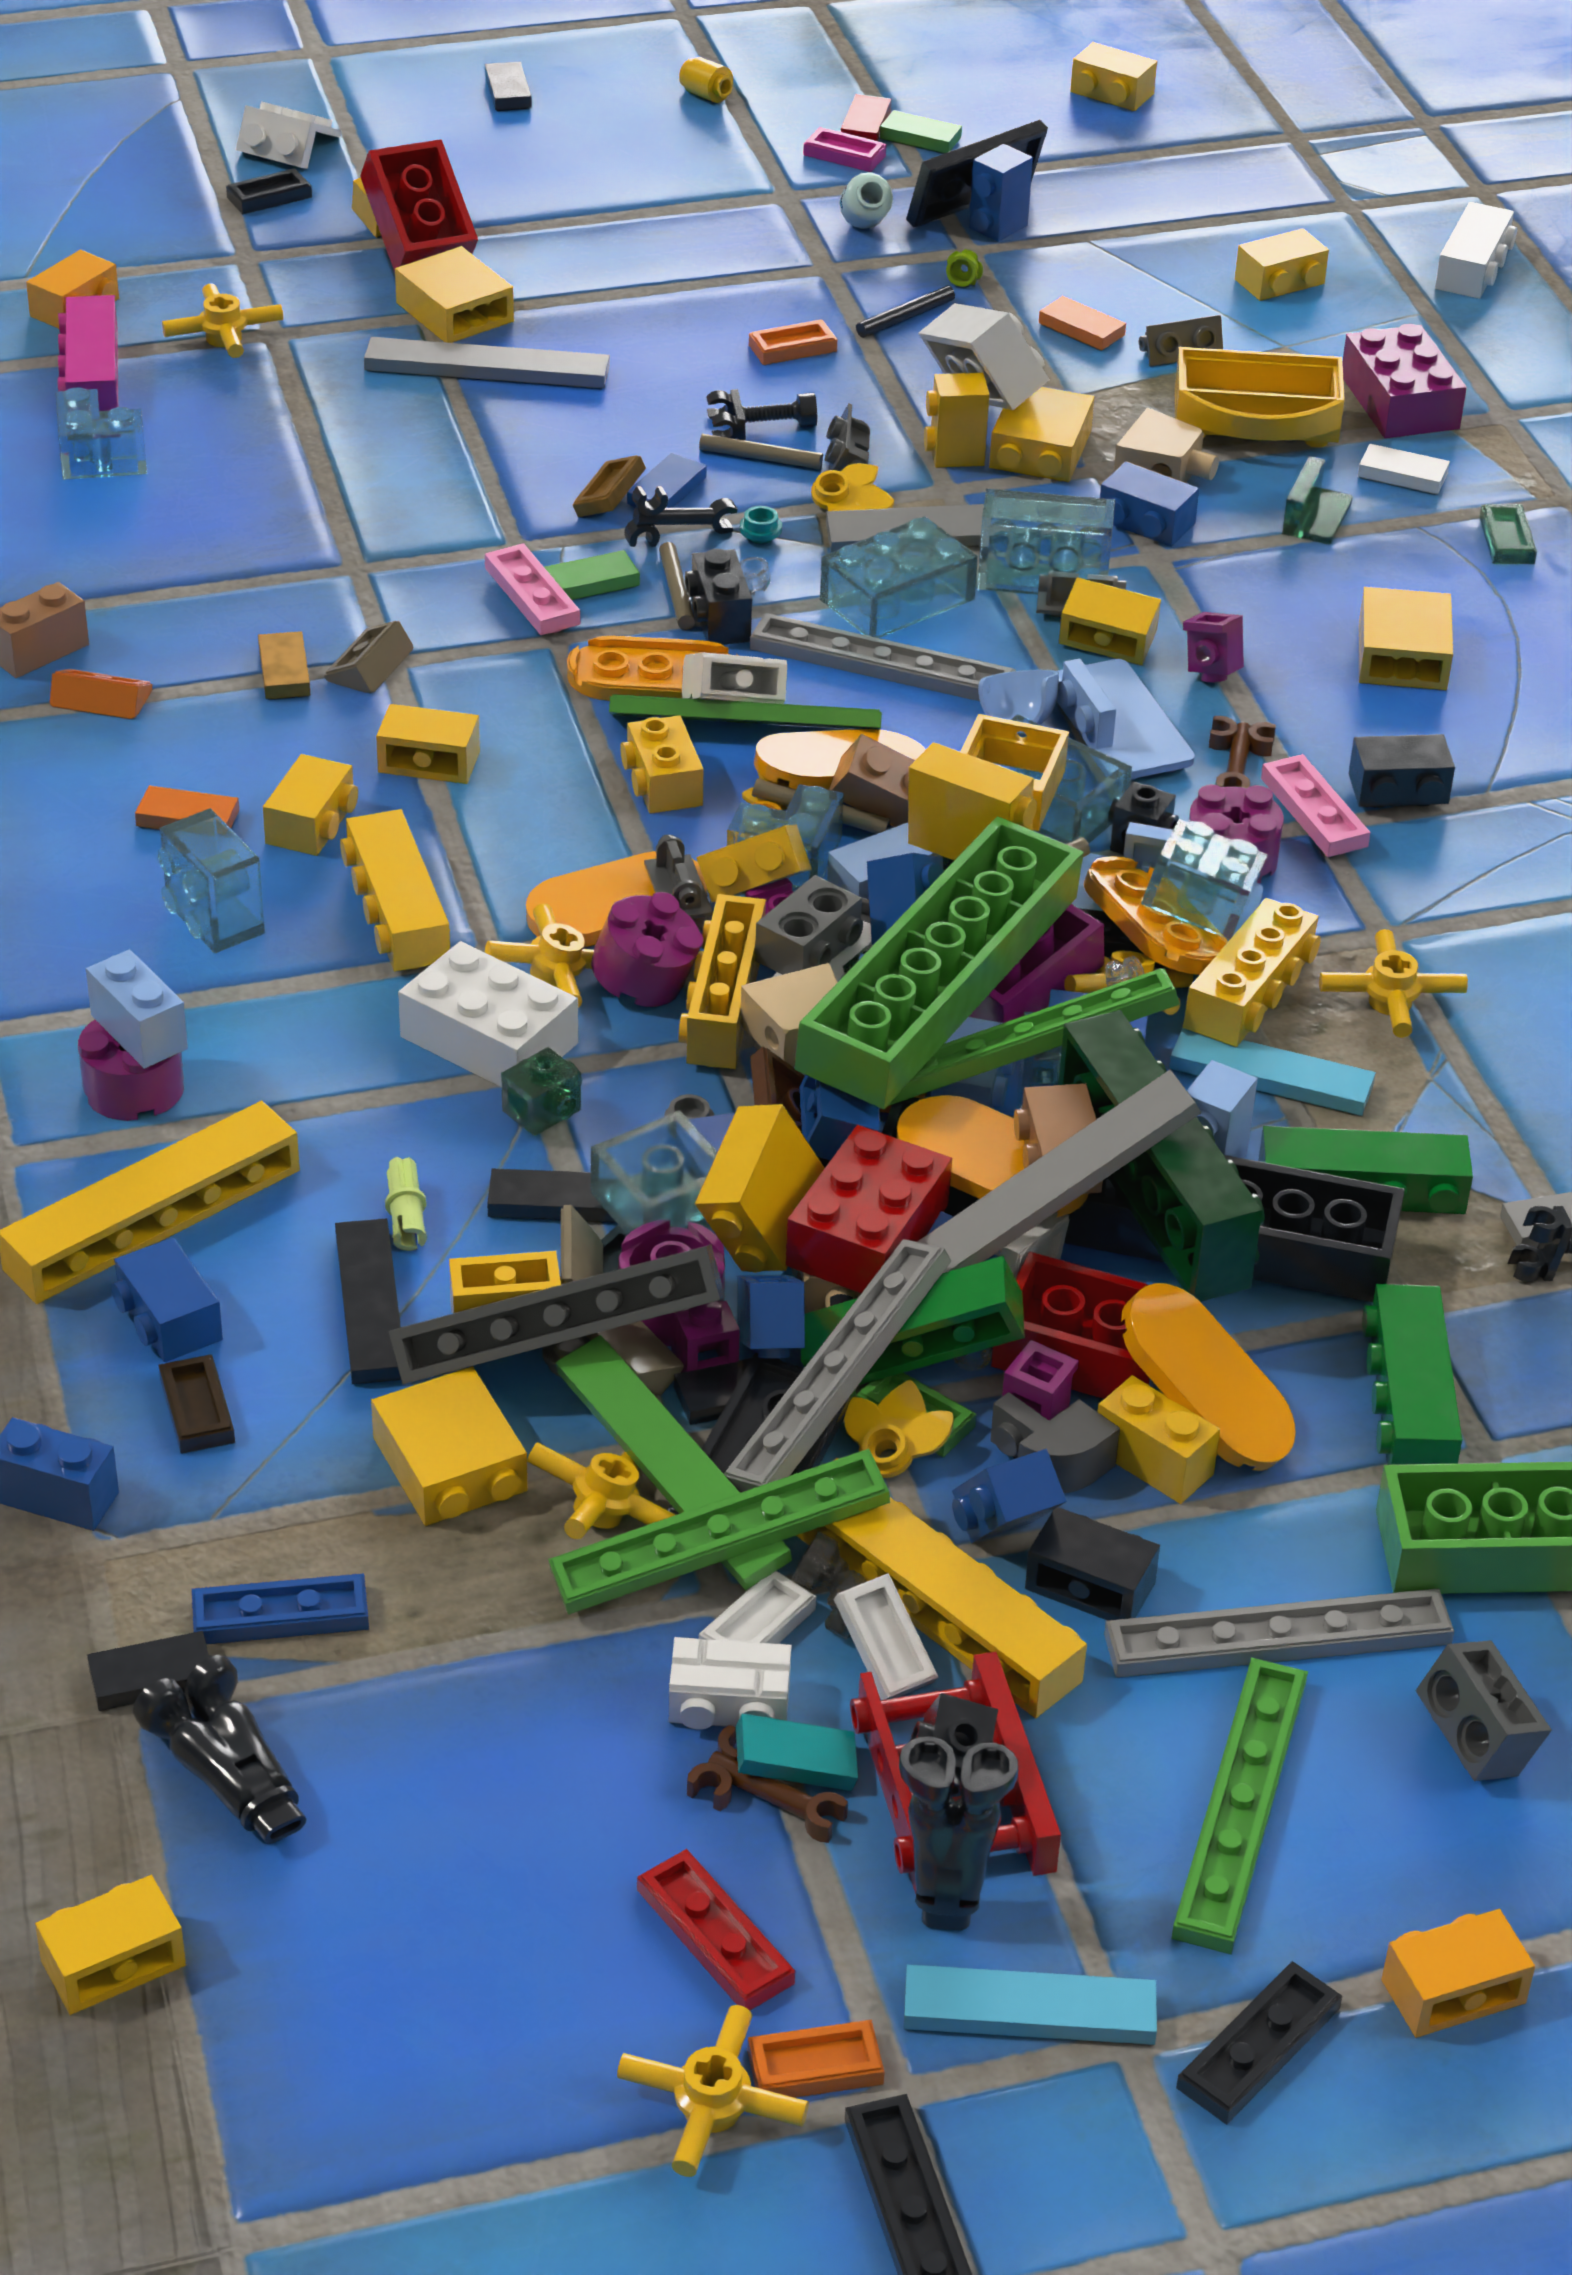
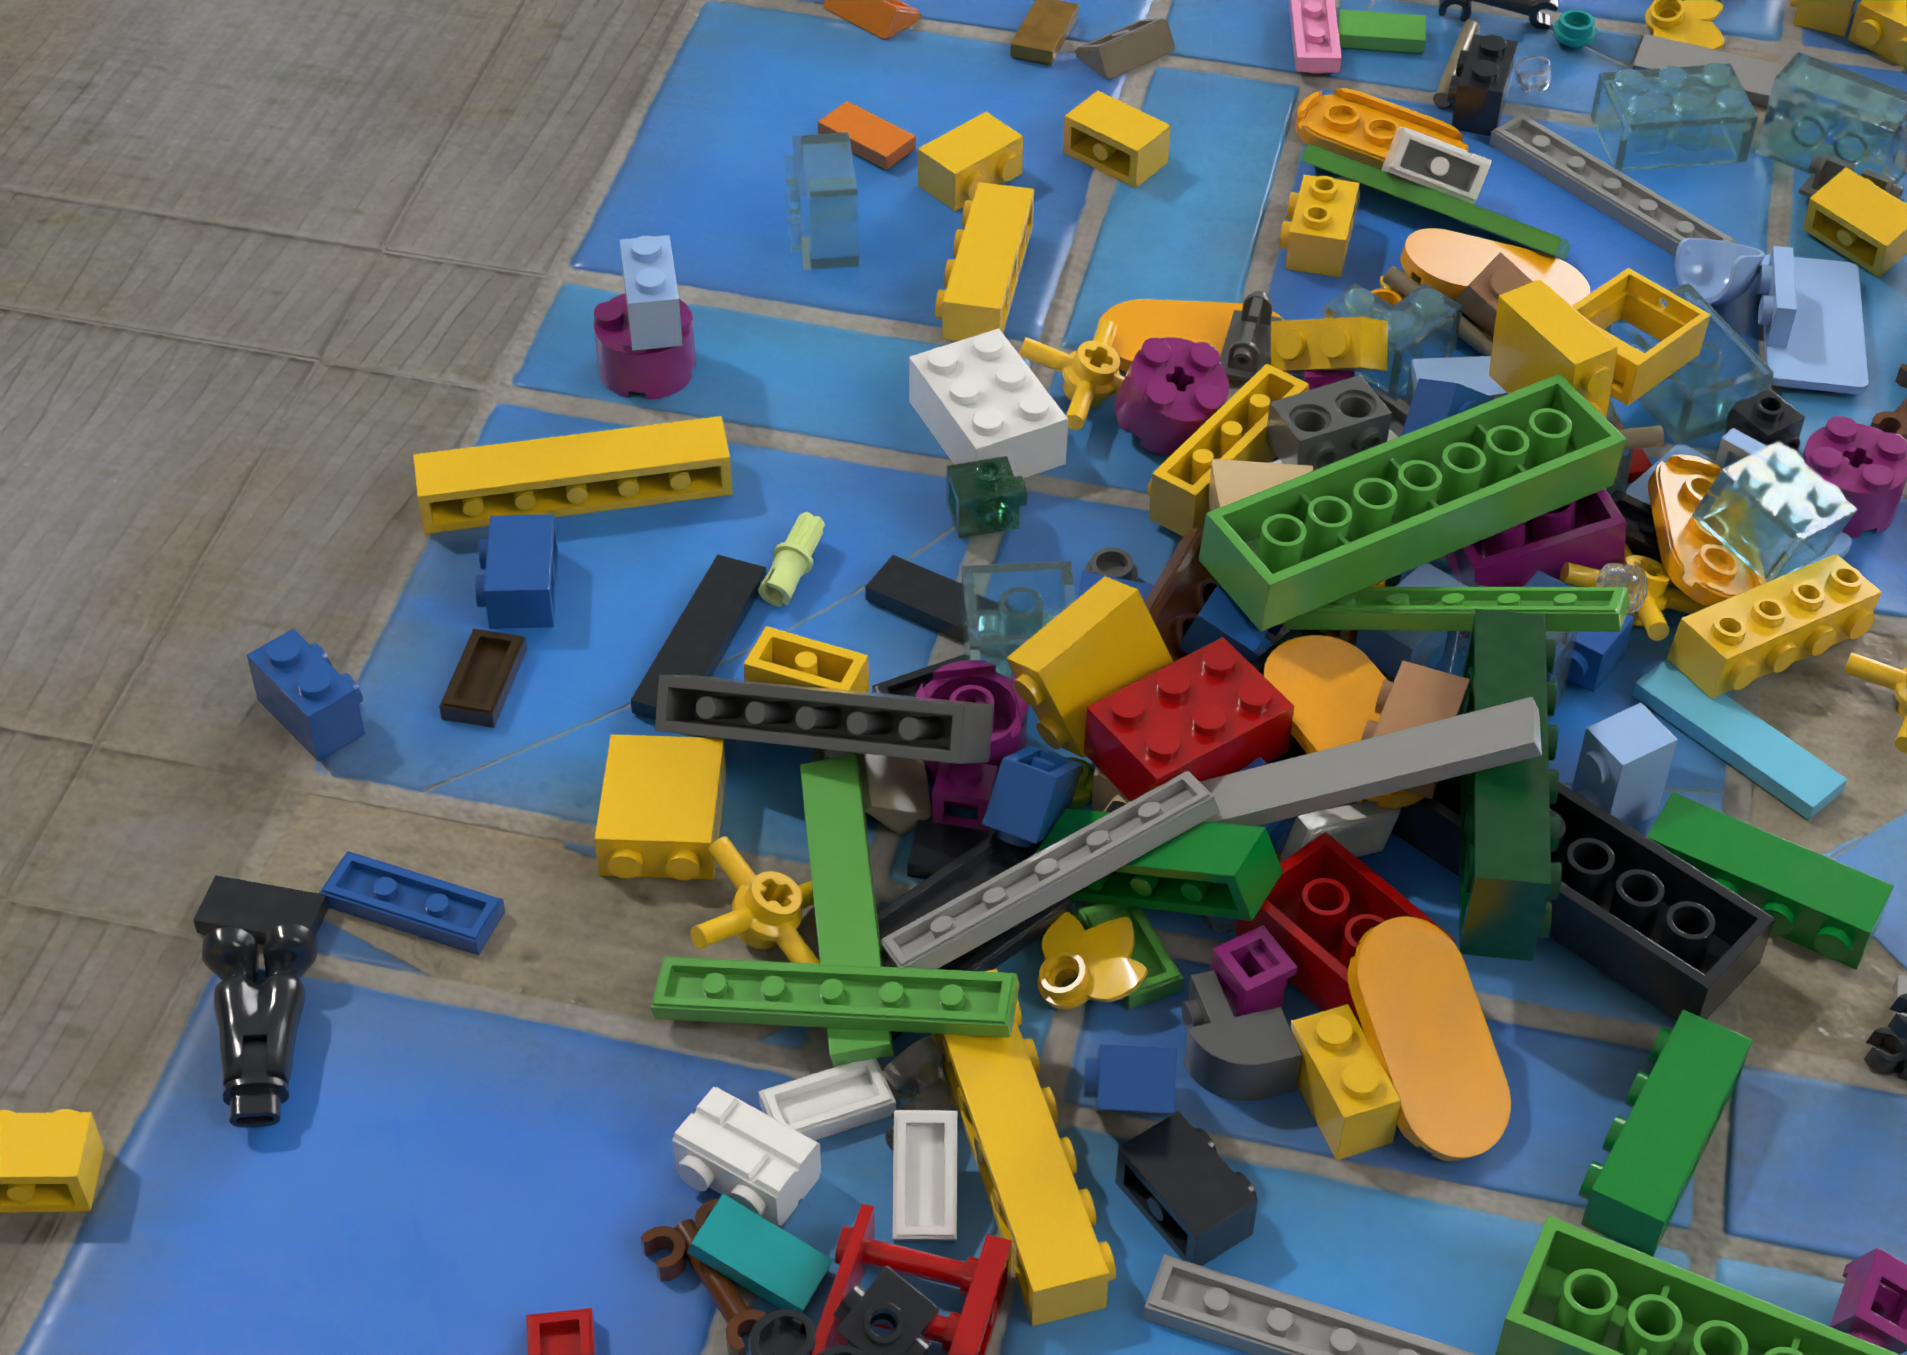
camera: 30 degrees right, 5 degrees up
dark tan slope [561,1205,603,1284] -> none

